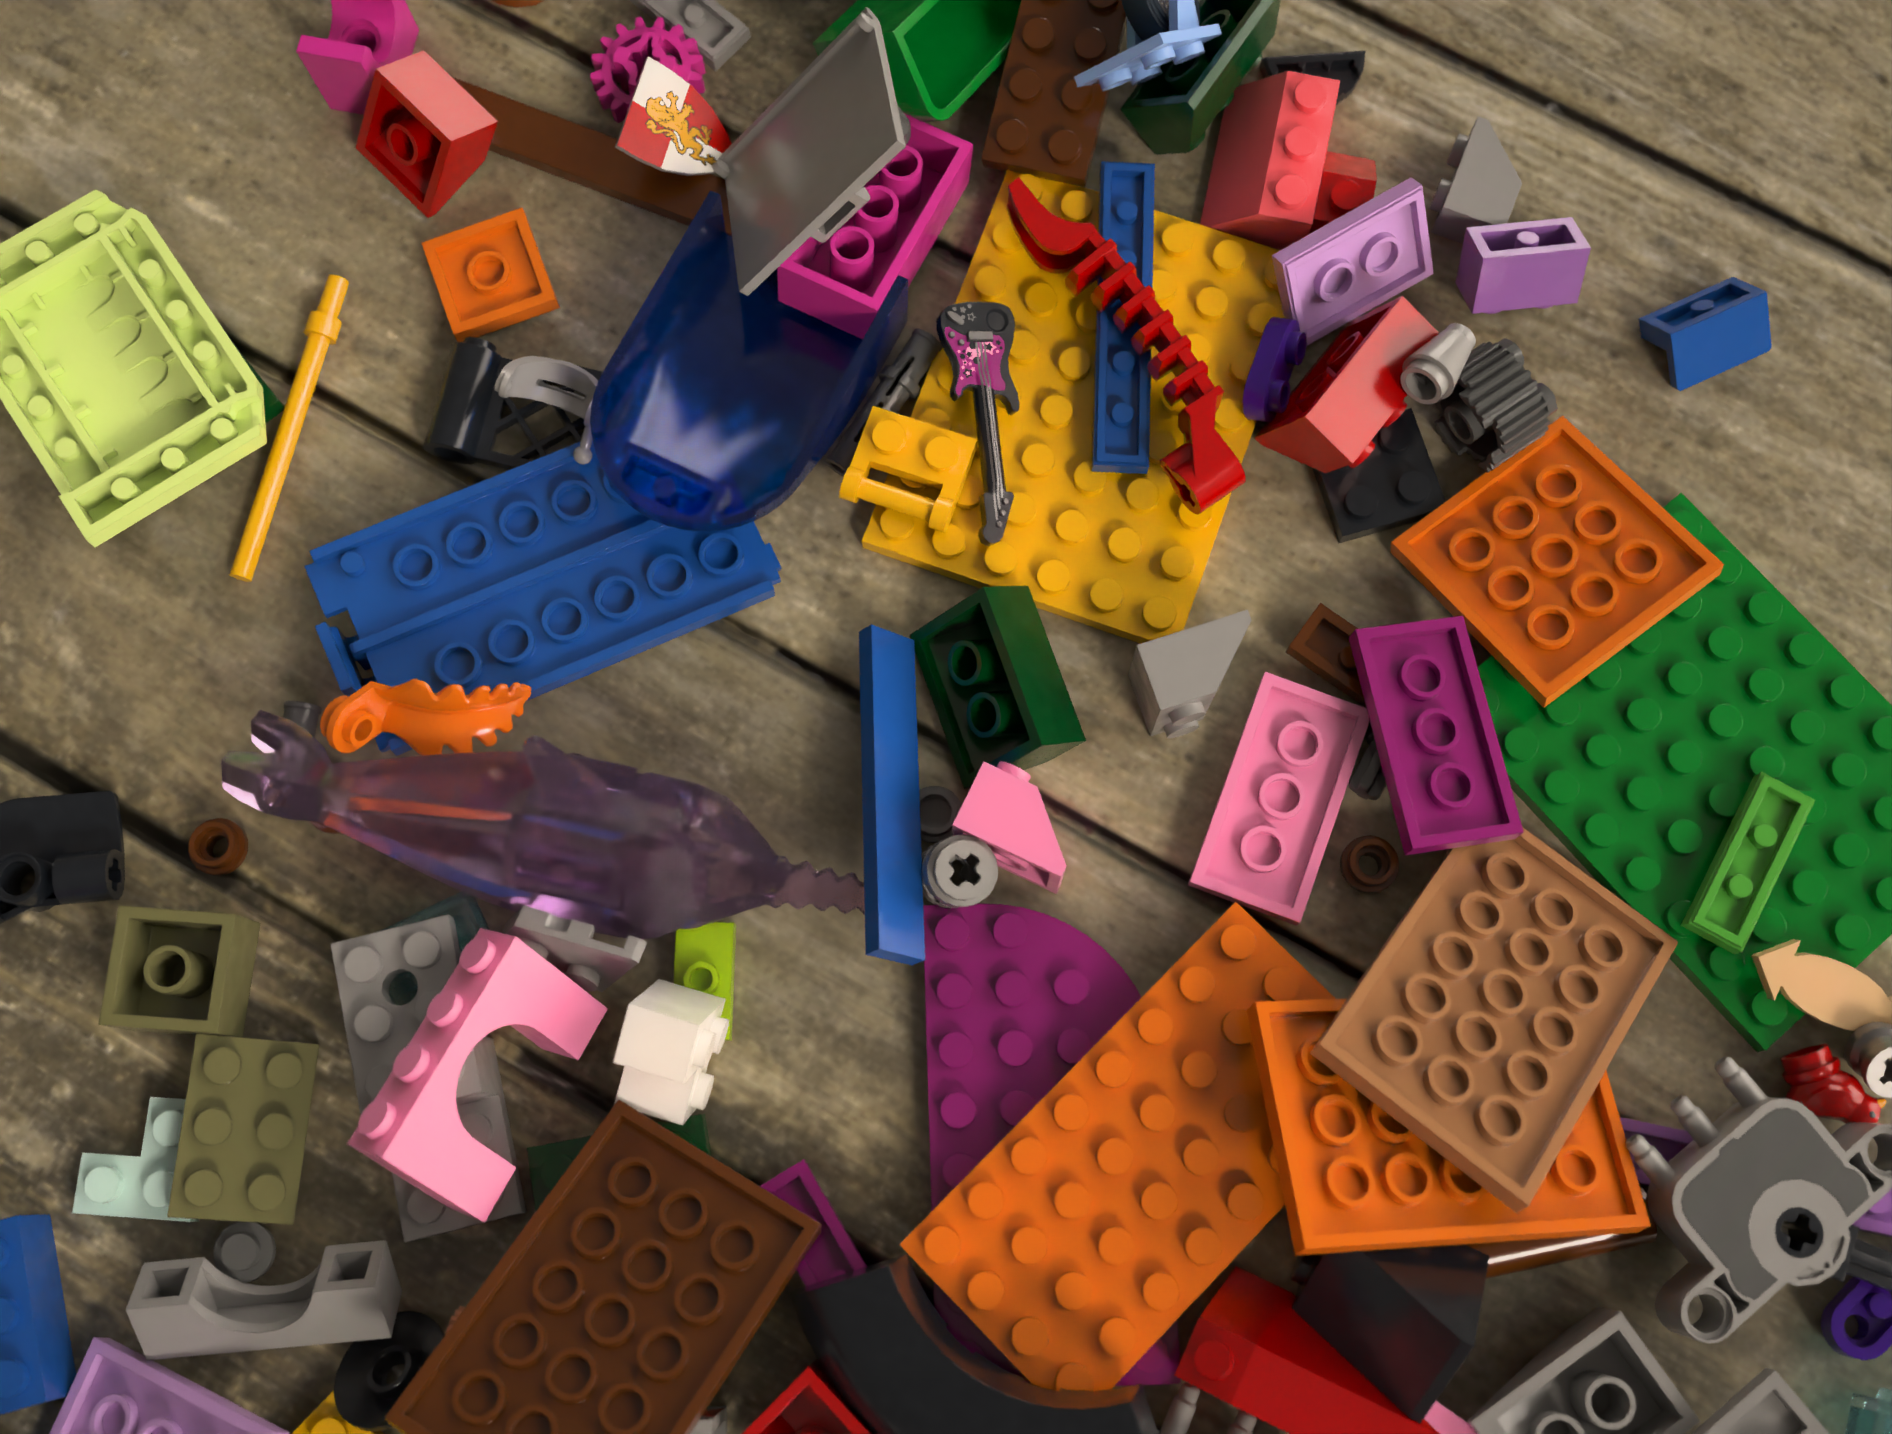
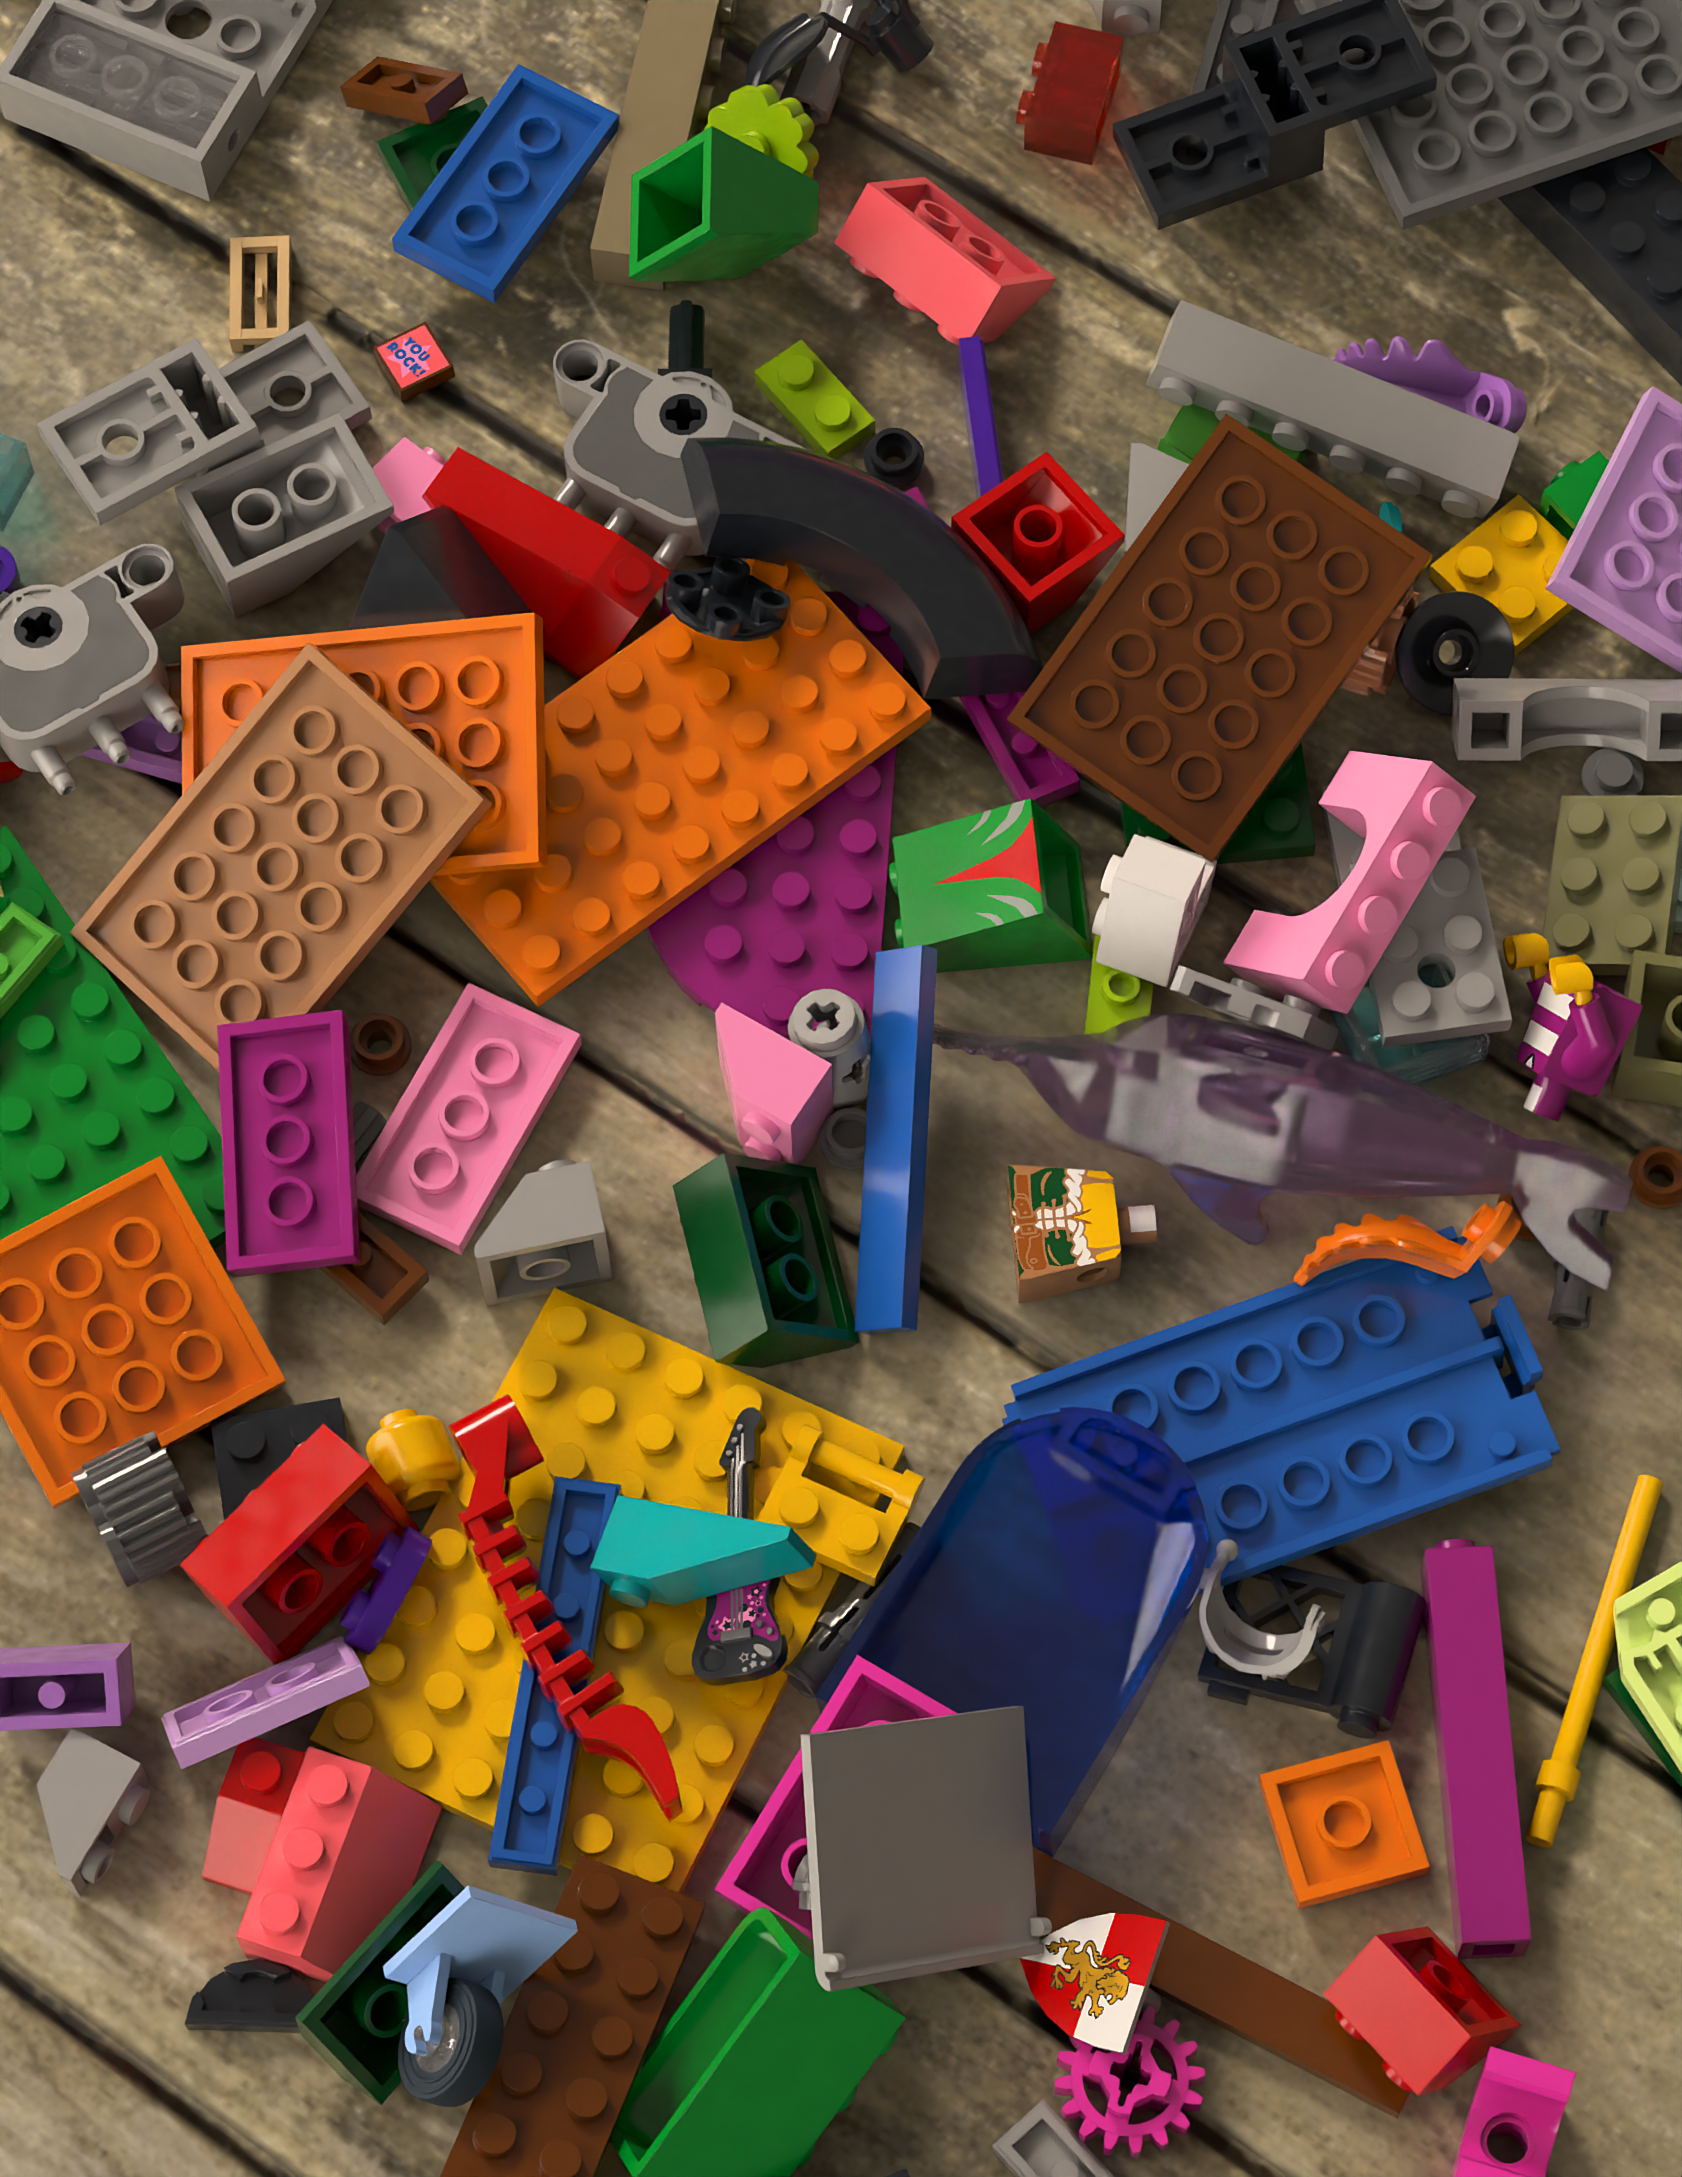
camera: 175 degrees left, 10 degrees down
light grey cone [1400,323,1476,404] -> none
none -> yellow head [365,1408,460,1511]
none -> teal slope [590,1495,817,1608]
none -> black dish [665,557,790,642]
none -> green slope [889,798,1093,973]
none -> torso [1007,1165,1157,1303]
none -> magenta brick [1420,1539,1531,1959]
none -> magenta torso [1503,933,1643,1122]

